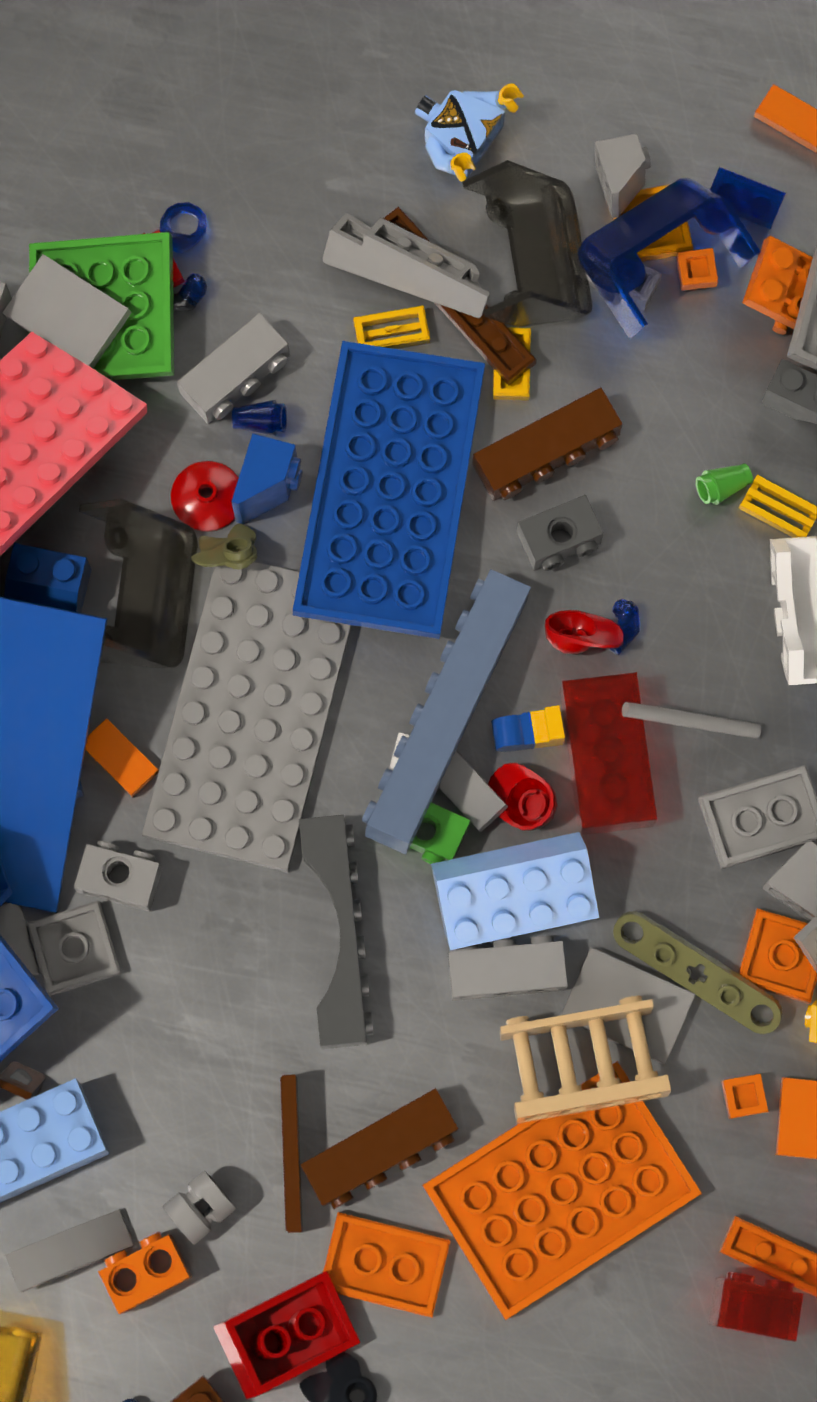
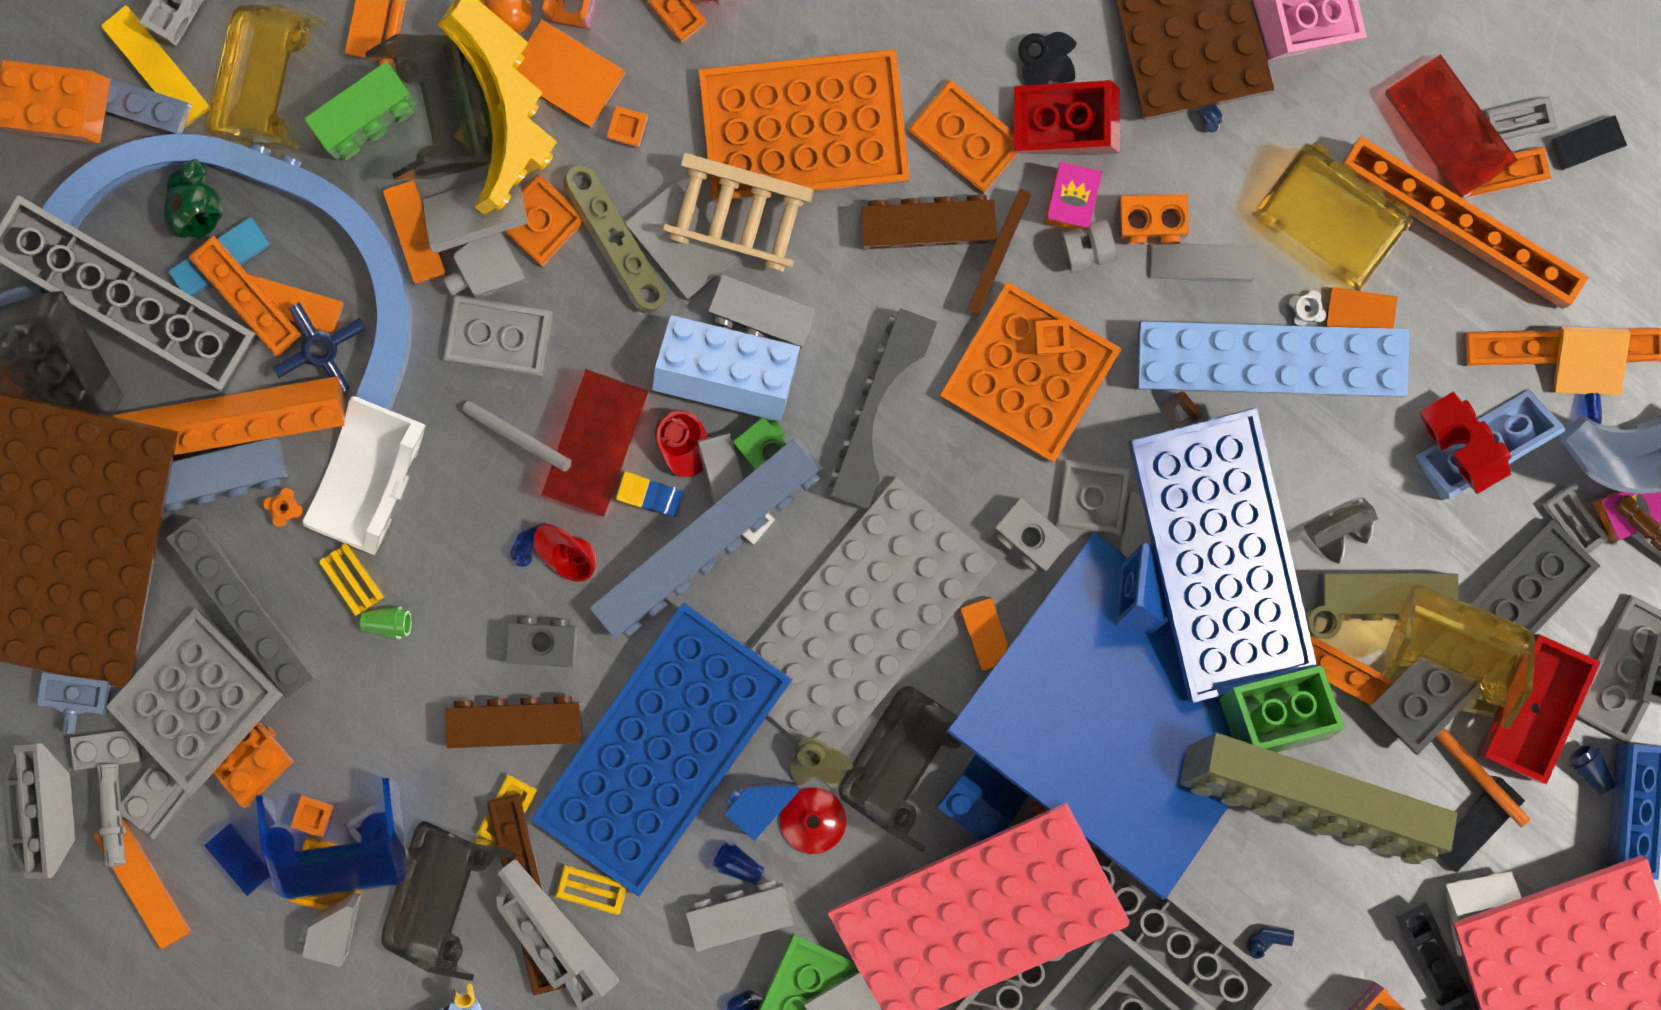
camera: 150 degrees left, 10 degrees up
none -> orange plate [940,282,1122,463]
none -> orange plate [1035,319,1071,355]
none -> dark pink piece [1045,162,1103,230]

